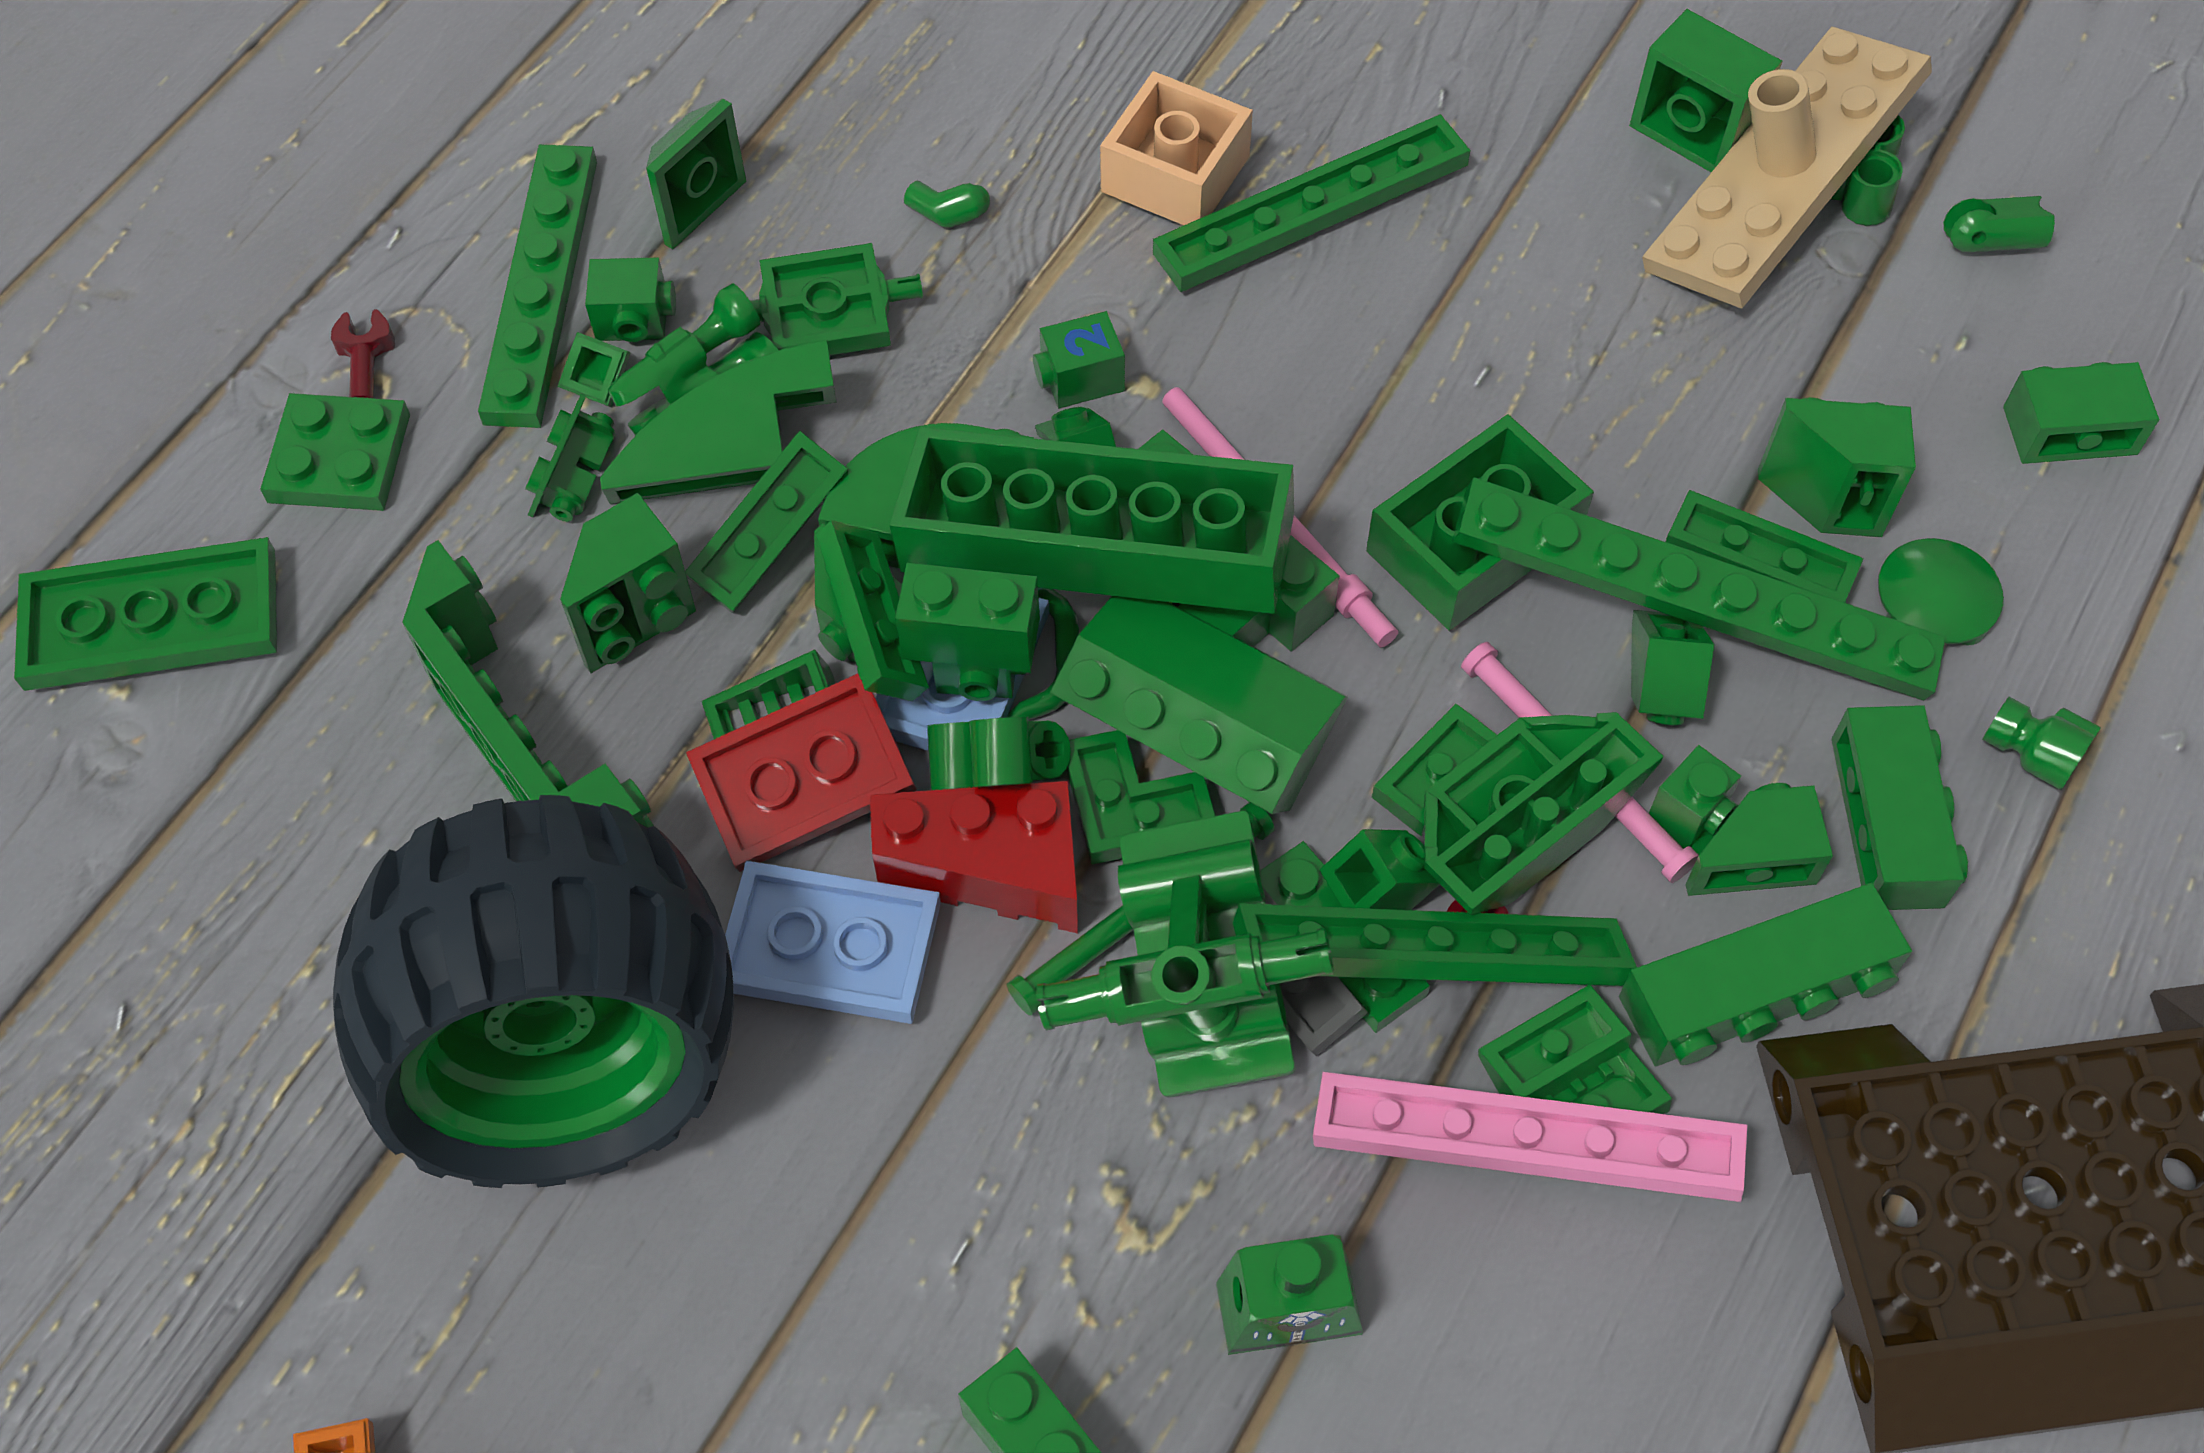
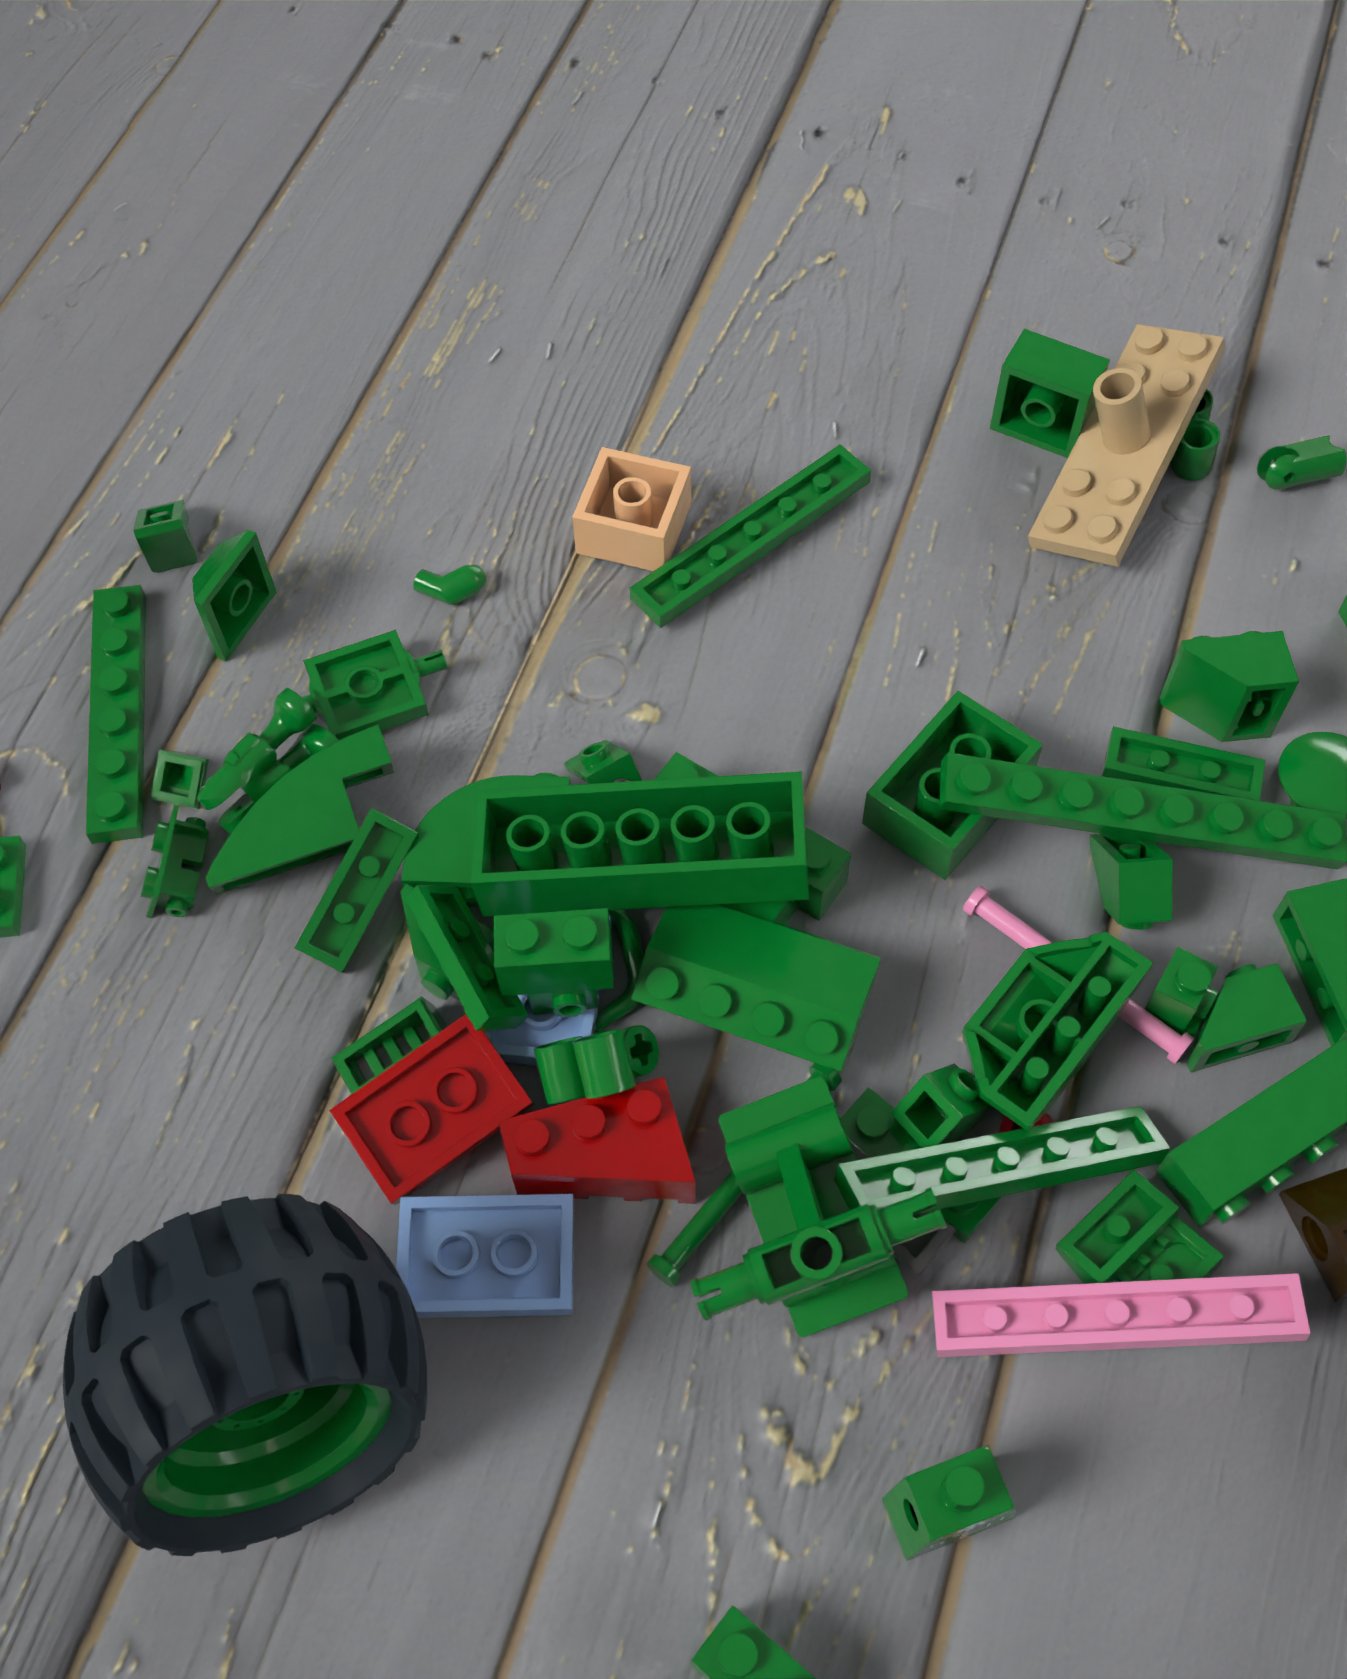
camera: 10 degrees left, 0 degrees up
green slope [402,540,654,828] -> none
green slope [560,493,696,673] -> none
green brick [585,257,676,342] -> none
green brick [1033,311,1125,409] -> none
green plate [1066,730,1215,865] -> none
bright pink bar [1162,387,1398,648] -> none
green plate [1371,704,1497,836] -> none
none -> green slope [133,499,198,573]

